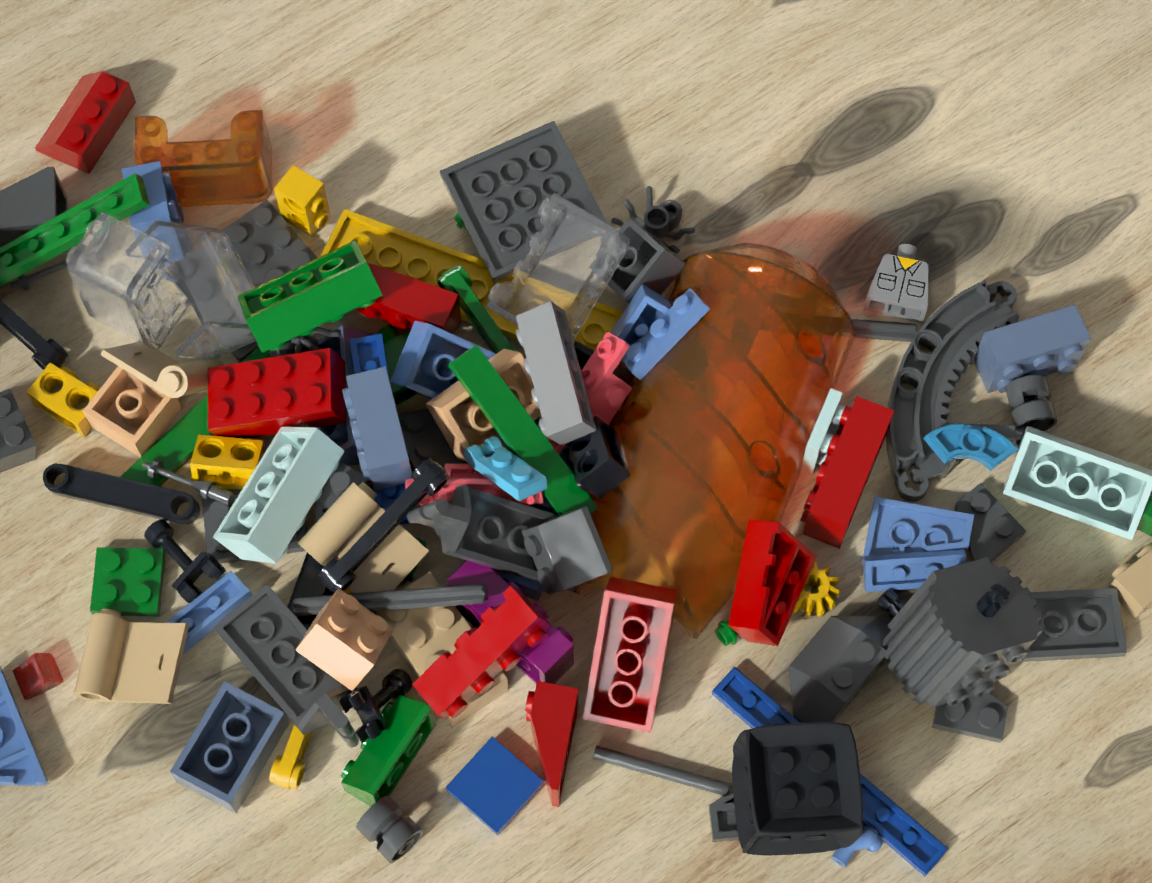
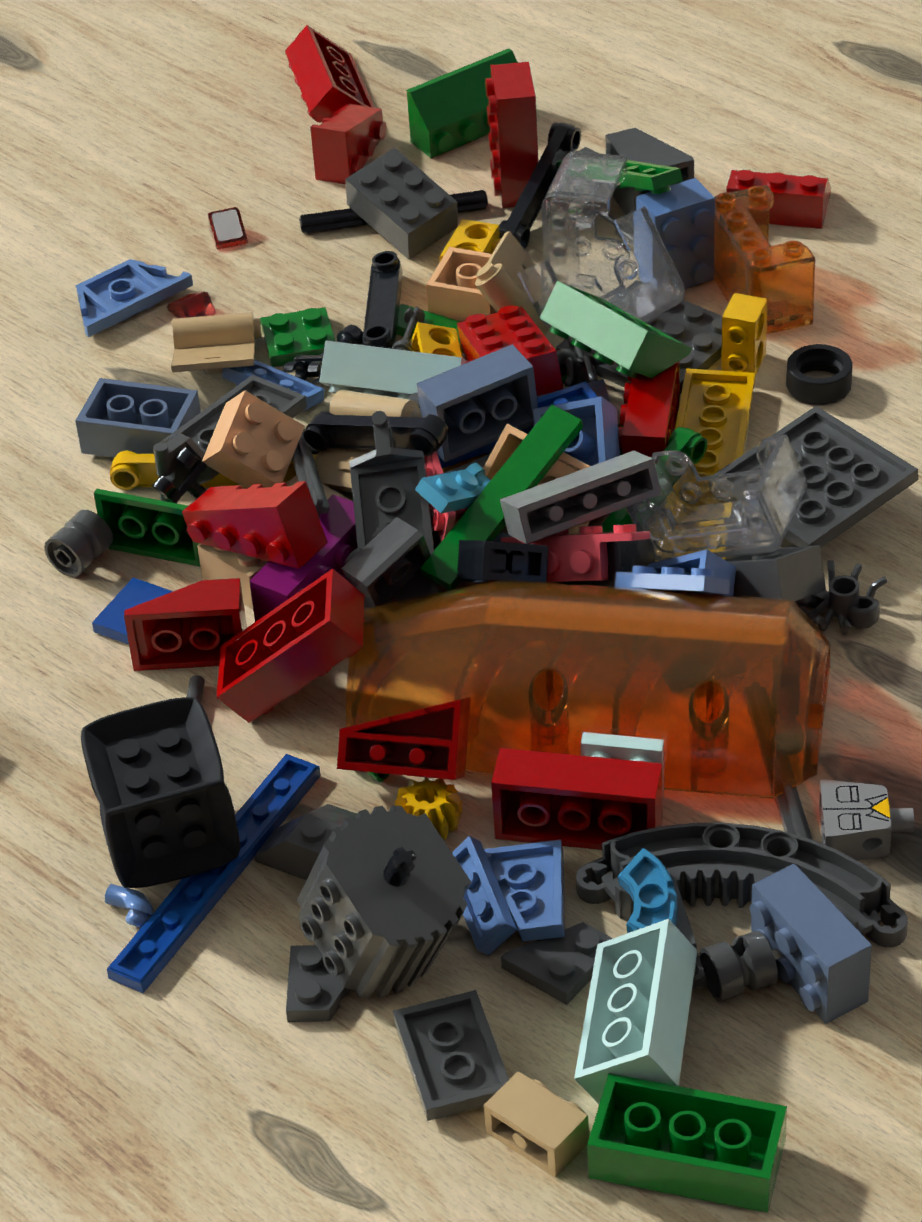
camera: 80 degrees right, 25 degrees down
none -> black tyre [786,344,853,405]

